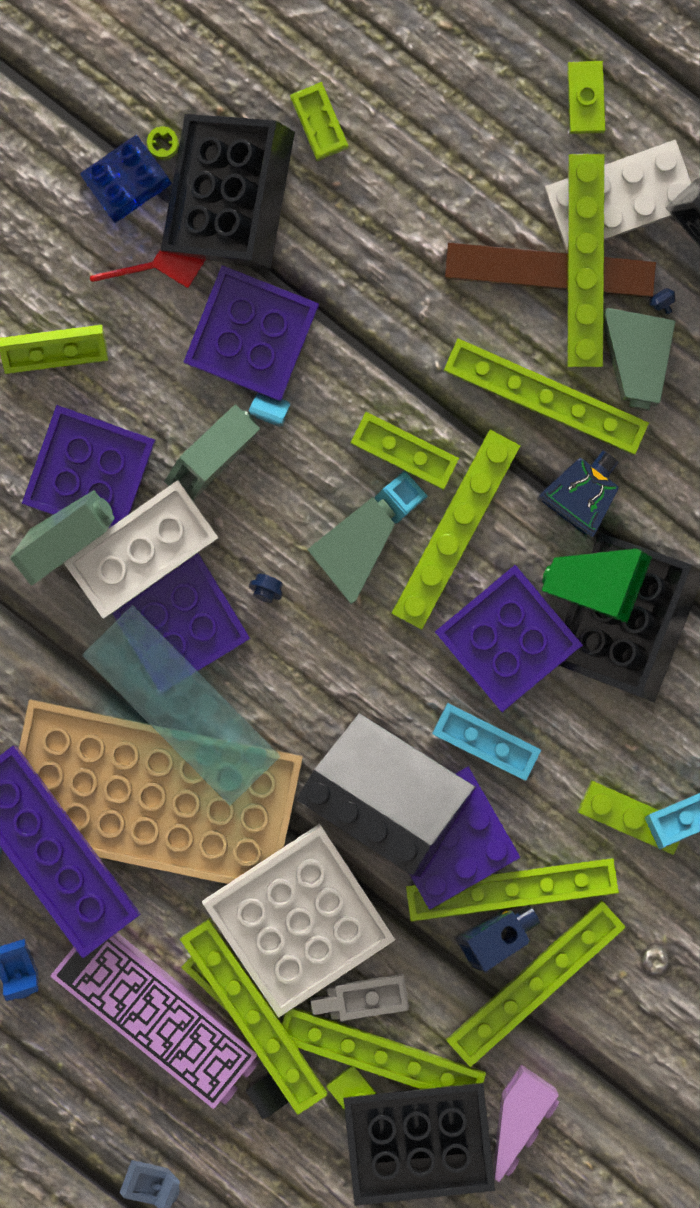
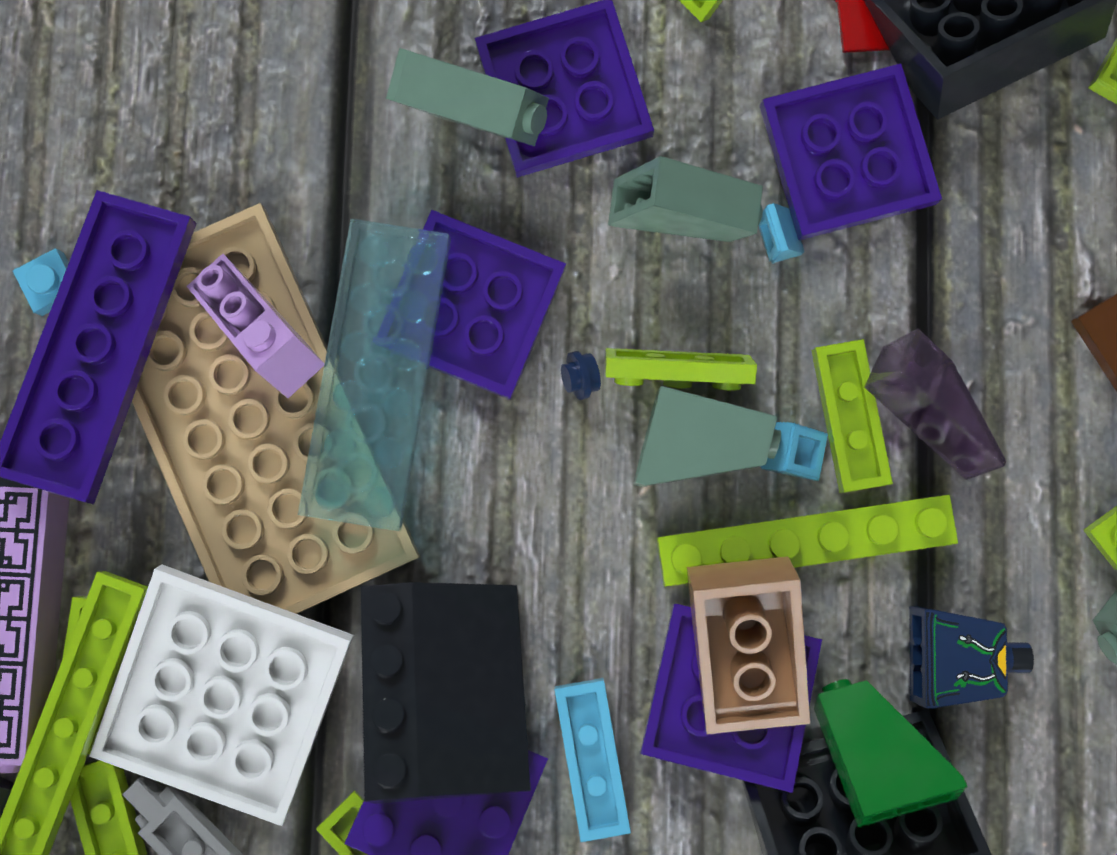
camera: 55 degrees right, 5 degrees down
white plate [64,480,219,619] -> none
lime plate [443,338,649,456] -> none
none -> lavender slope [186,254,325,398]
none -> lime plate [605,348,757,391]
none -> medium nougat slope [687,556,810,734]
none -> clear purple slope [864,329,1006,480]

